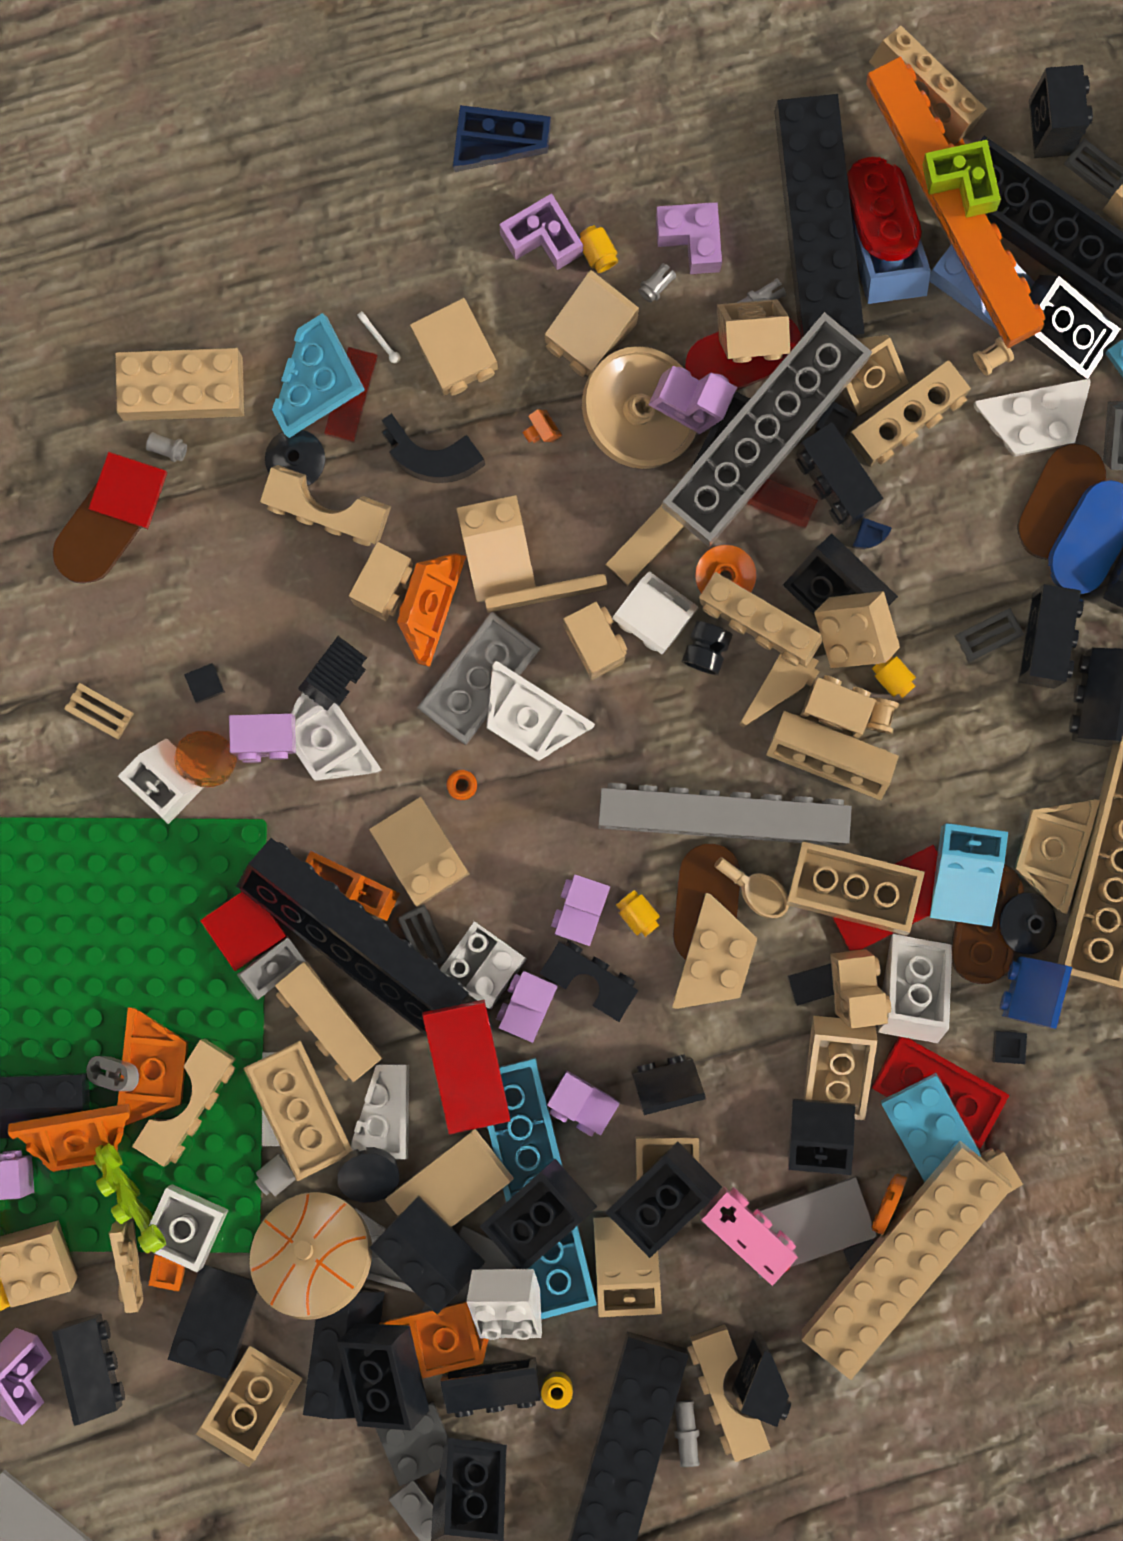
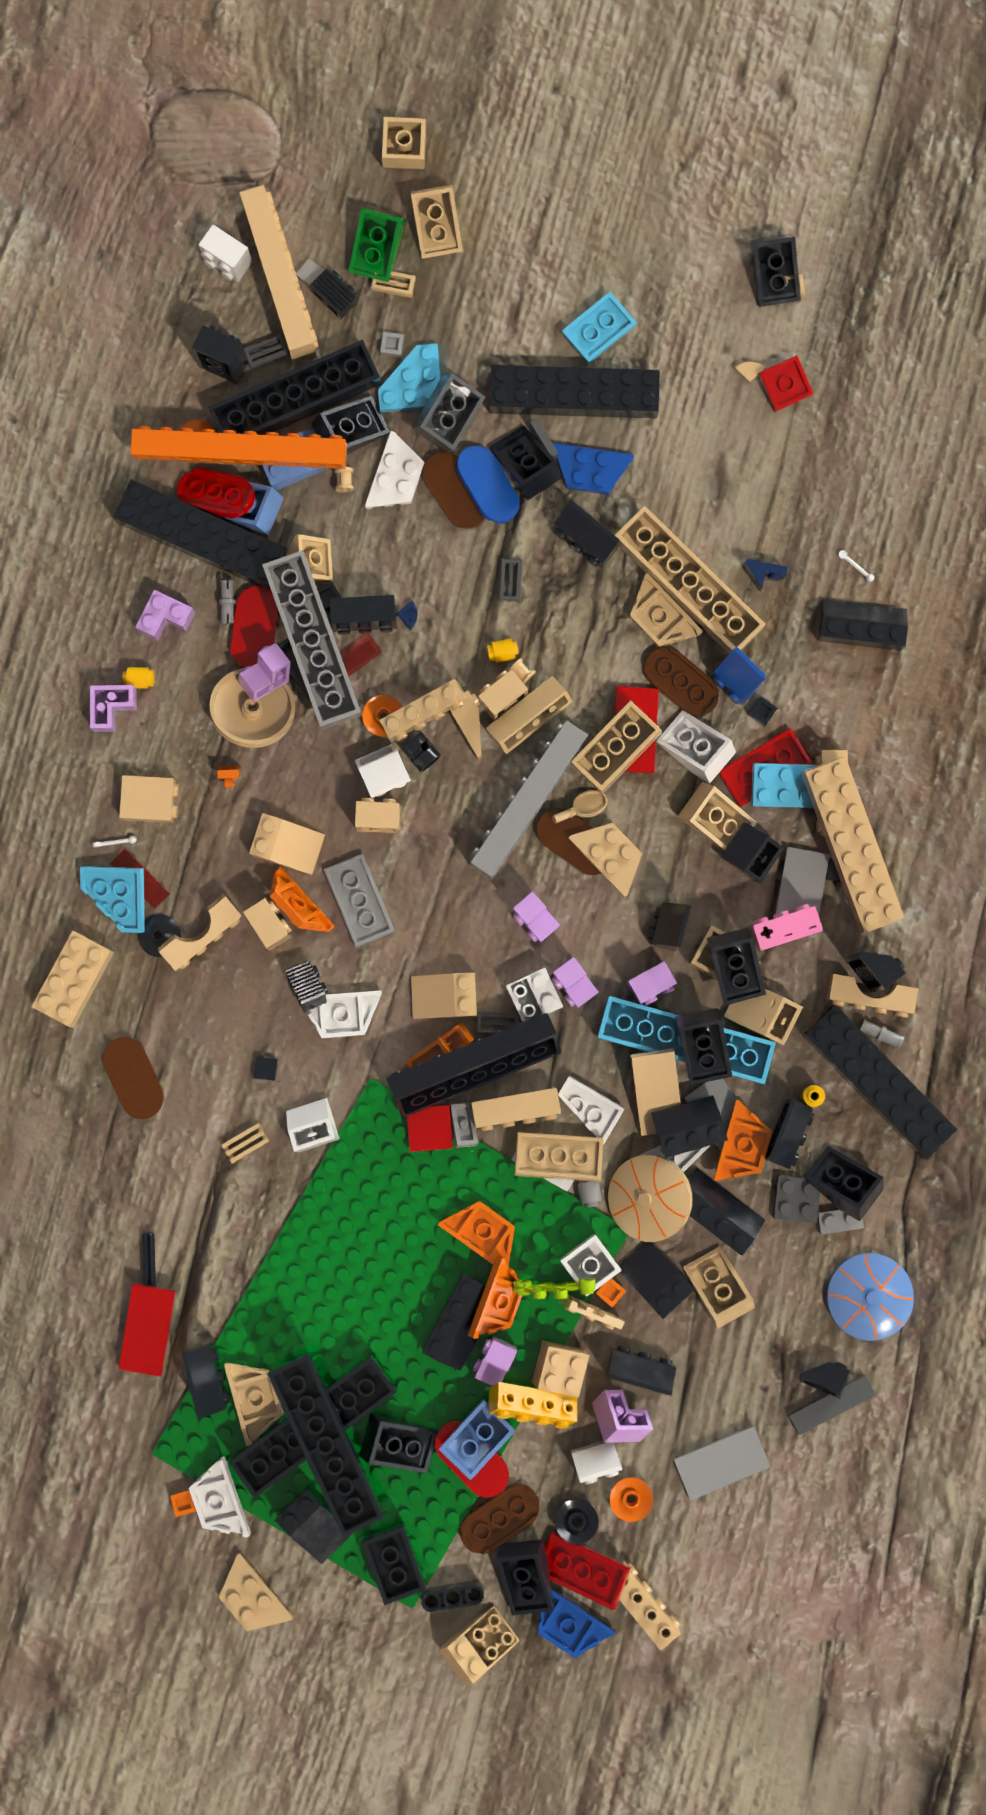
camera: 65 degrees left, 0 degrees up
light grey beam [87,1056,139,1091] -> none
red tile [88,452,168,530] -> none
tan arch [132,1039,236,1167] -> none
light grey pin [146,432,187,462] -> none
clear orange tile [174,731,237,787] -> none
lavender brick [229,713,296,763] -> none
black tile [337,1147,399,1203] -> none
black brick [337,1323,430,1431] -> none
black arch [381,413,485,483] -> none
red tile [422,999,511,1134] -> none
orange plate [447,770,477,801] -> none
dark blue wedge [453,105,552,172] -> none
white slope [467,1269,542,1340] -> none
tan tile [485,574,607,613] -> none
white wing [486,661,595,761] -> none
black arch [540,940,638,1022] -> none
tan slope [545,270,639,377] -> none
tan tile [605,505,684,586] -> none
yellow brick [616,890,660,937] -> none
light grey pin [638,263,676,303] -> none
tan brick [717,299,790,363] -> none
black slope [783,533,898,616] -> none
black tile [787,963,834,1006] -> none
tan brick [814,591,900,668] -> none
tan brick [830,949,891,1029] -> none
tan brick [848,360,971,466] -> none
tan brick [869,26,987,145] -> none
orange tile [871,1173,907,1235] -> none
lime brick [922,140,1001,218] -> none
medium azure slope [930,823,1008,927] -> none
black dish [1000,893,1057,954] -> none
black brick [1018,584,1084,689] -> none

